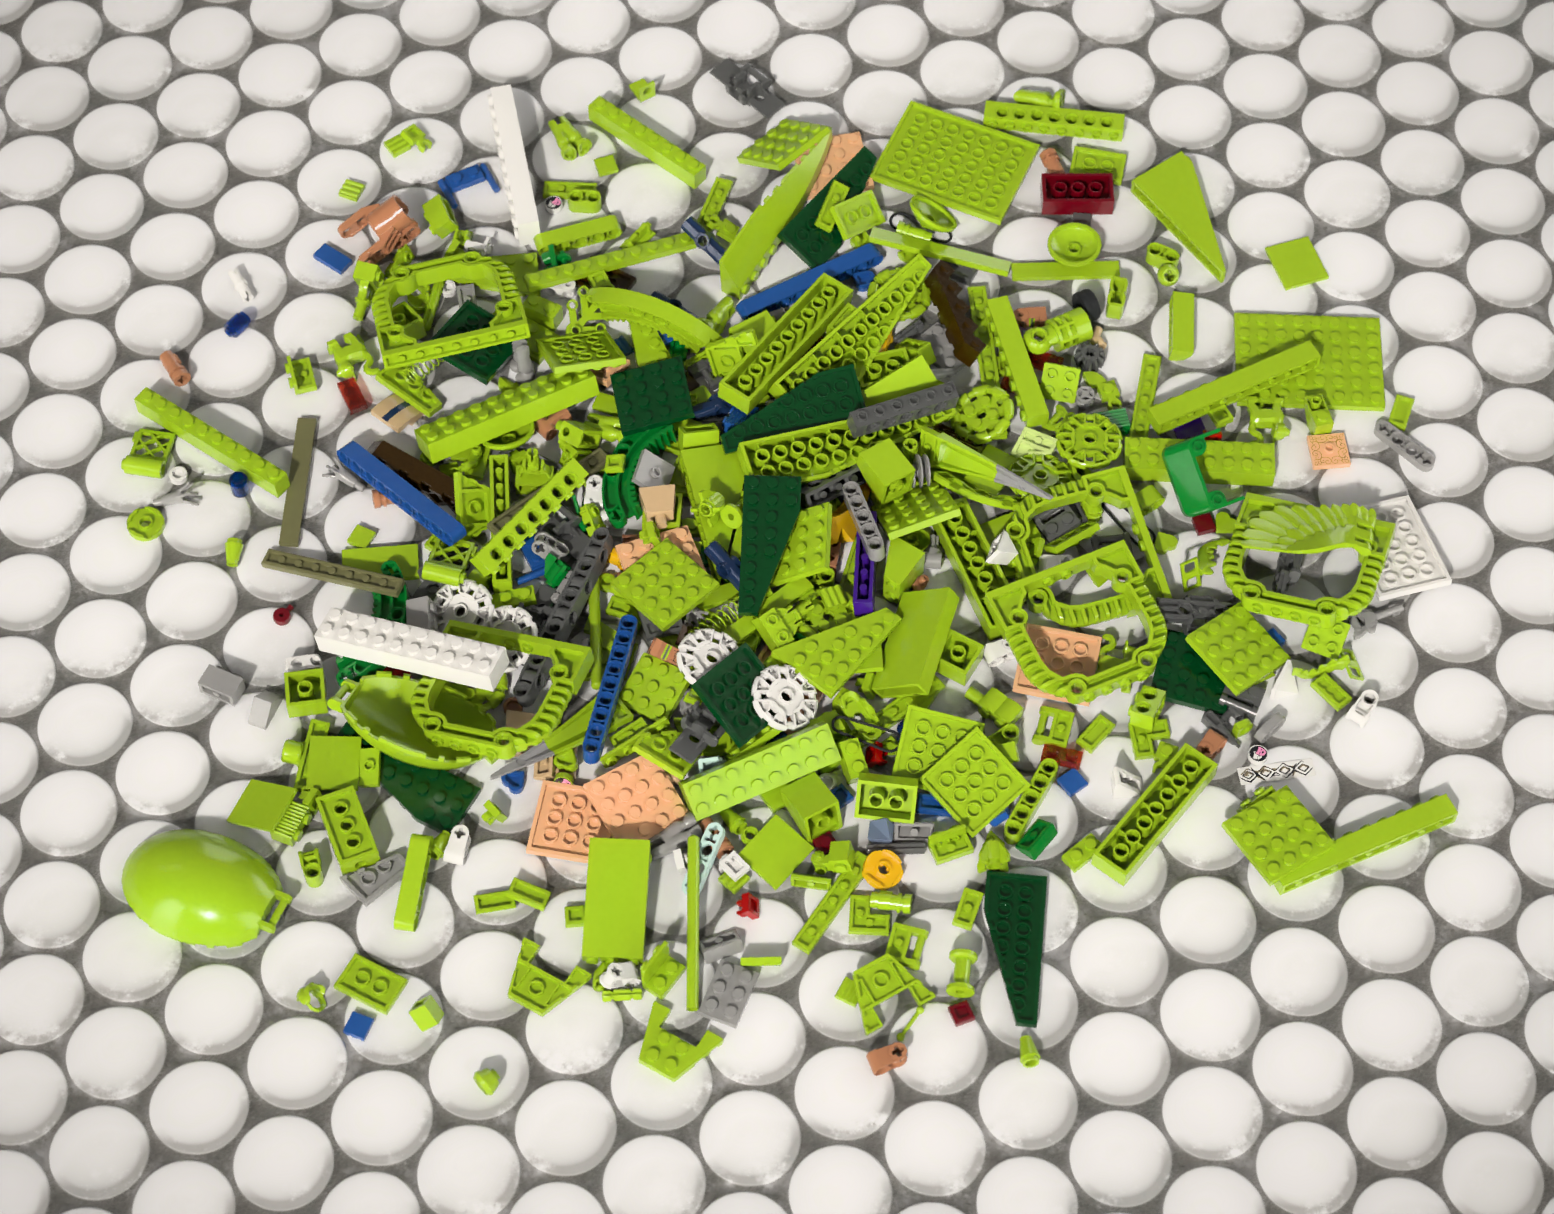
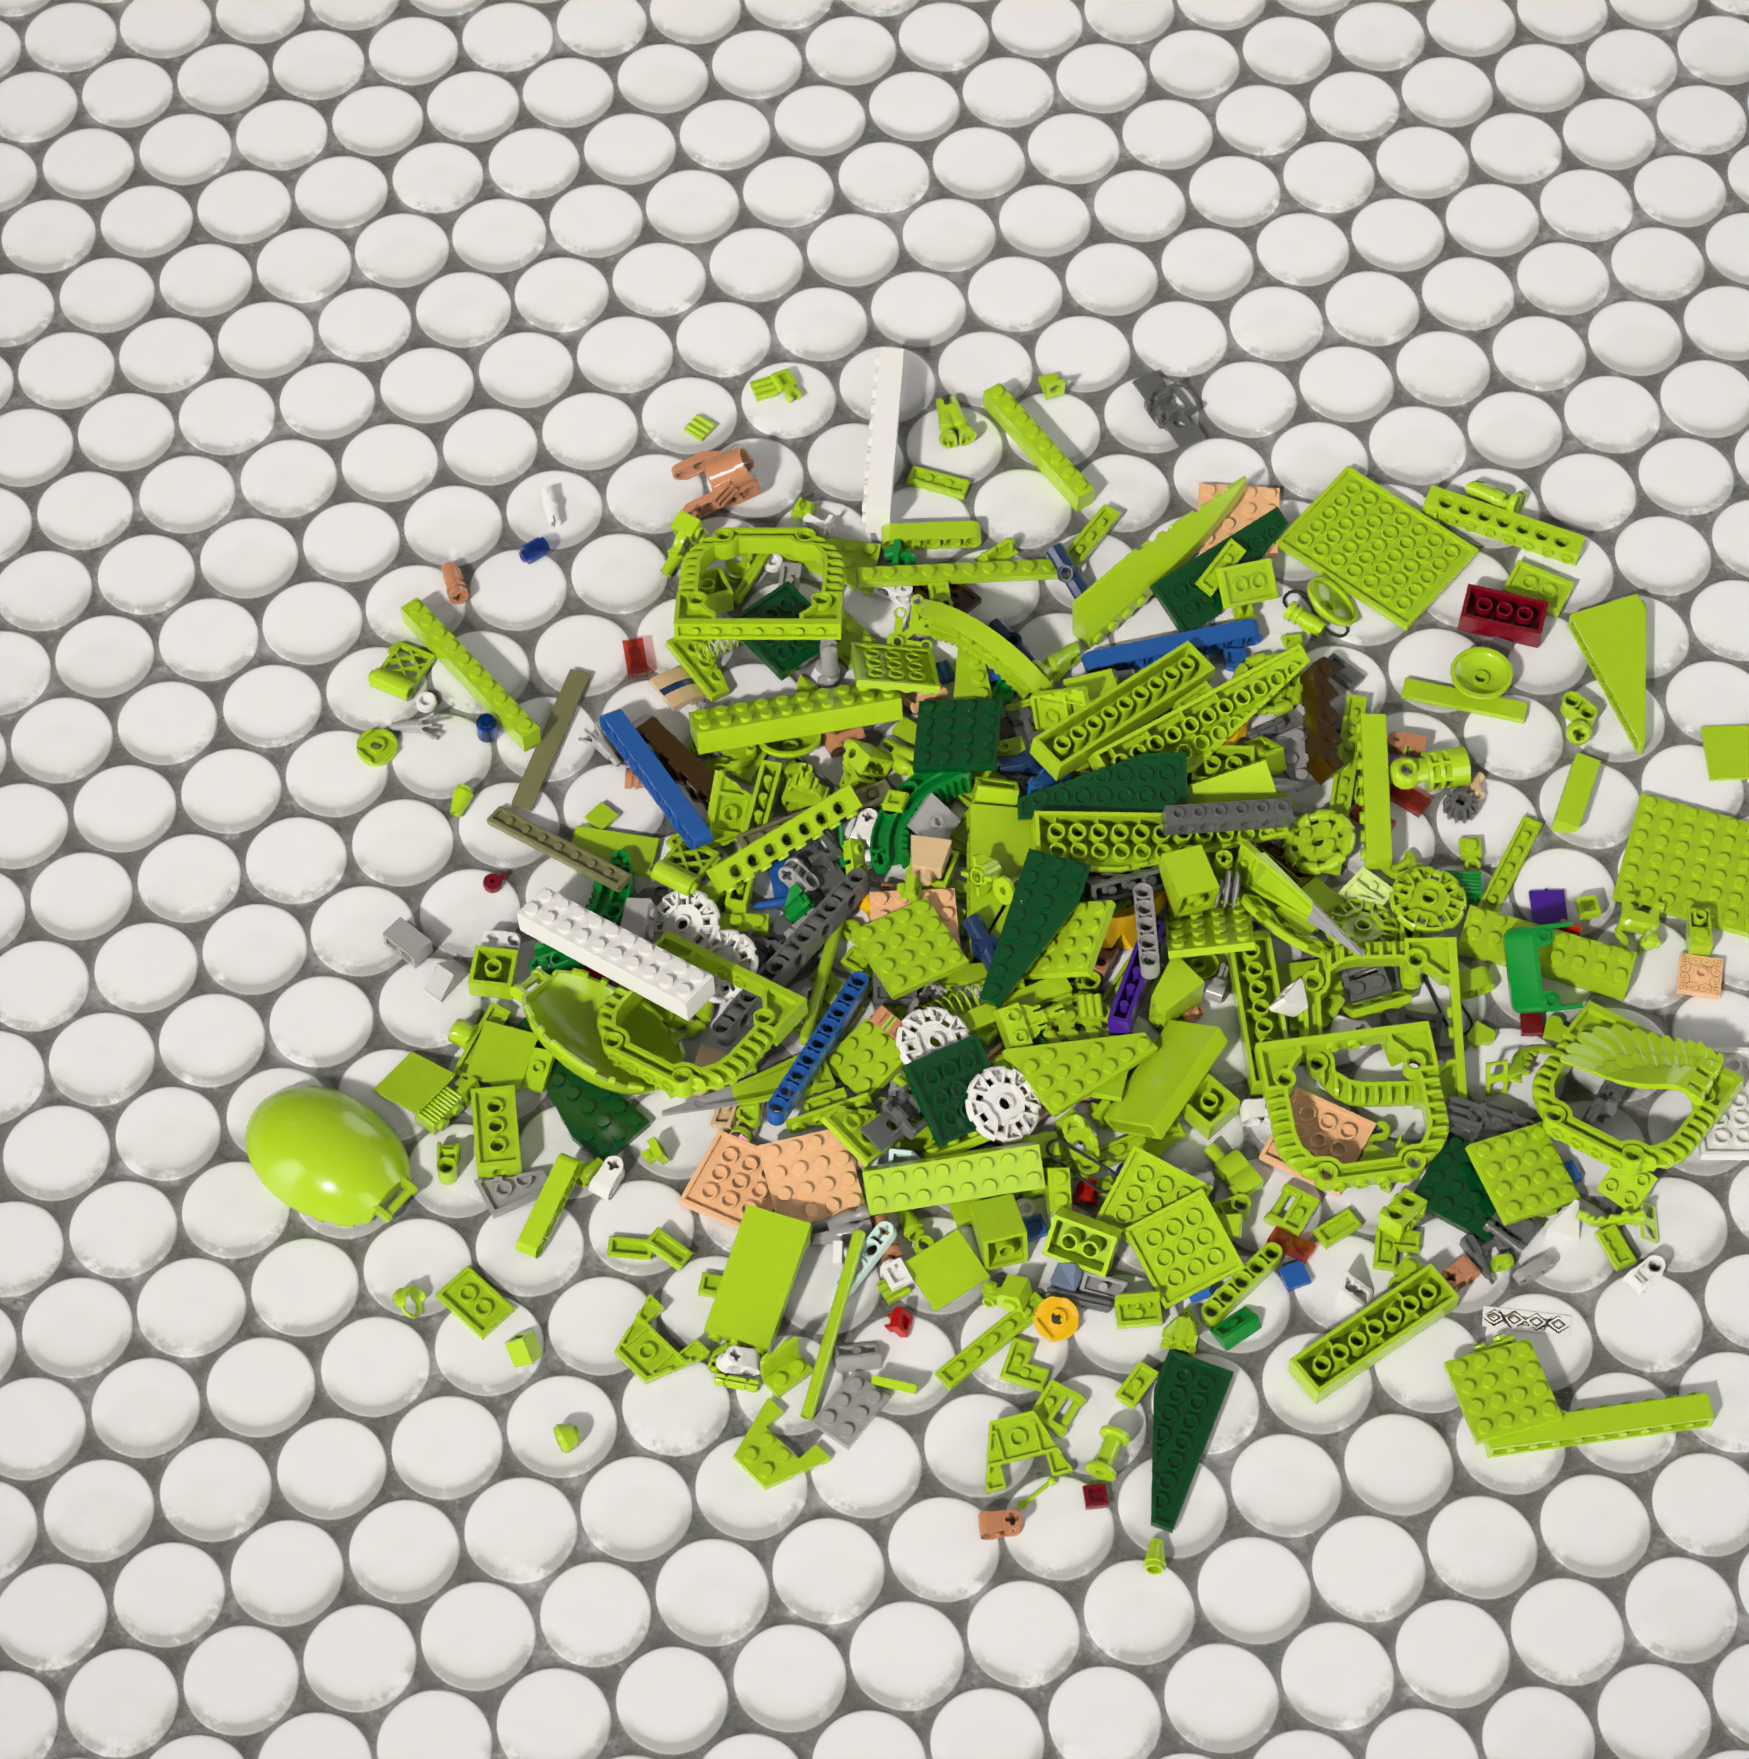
camera: 15 degrees right, 0 degrees up
lime bracket [284,355,317,395] -> none
blue tile [313,243,353,275] -> none
lime animal [327,332,380,382] -> none
blue piece [343,1011,374,1041] -> none
lime hinge [384,244,415,278] -> none
lime brick [422,194,459,239] -> none
blue plate [437,163,500,209] -> none
lime tile [444,238,465,257] -> none
blue tile [501,771,525,794] -> none
nougat tile [503,697,523,714] -> none
lime brick [523,292,563,332] -> none
tile [545,196,563,214] -> none
lime beam [567,189,602,213] -> none
lime piece [594,155,619,177] -> none
lime plate [706,214,740,243] -> none
lime plate [737,119,830,171] -> none
lime slope [791,872,832,891] -> none
dark red plate [812,831,836,855] -> none
lime piece [835,977,858,1007] -> none
lime tile [868,227,1011,277] -> none
lime axle [870,890,913,914] -> none
blue tile [916,793,951,817] -> none
nougat axle [1039,148,1065,173] -> none
lime bracket [1040,362,1081,404] -> none
lime plate [1061,833,1101,873] -> none
black tyre [1072,289,1101,322] -> none
light grey wheel [1075,386,1095,409] -> none
lime tile [1082,371,1106,389] -> none
lime brick [1105,276,1128,320] -> none
lime brick [1147,340,1321,435] -> none
tile [1248,745,1268,765] -> none
light grey piece [1345,603,1404,640] -> none

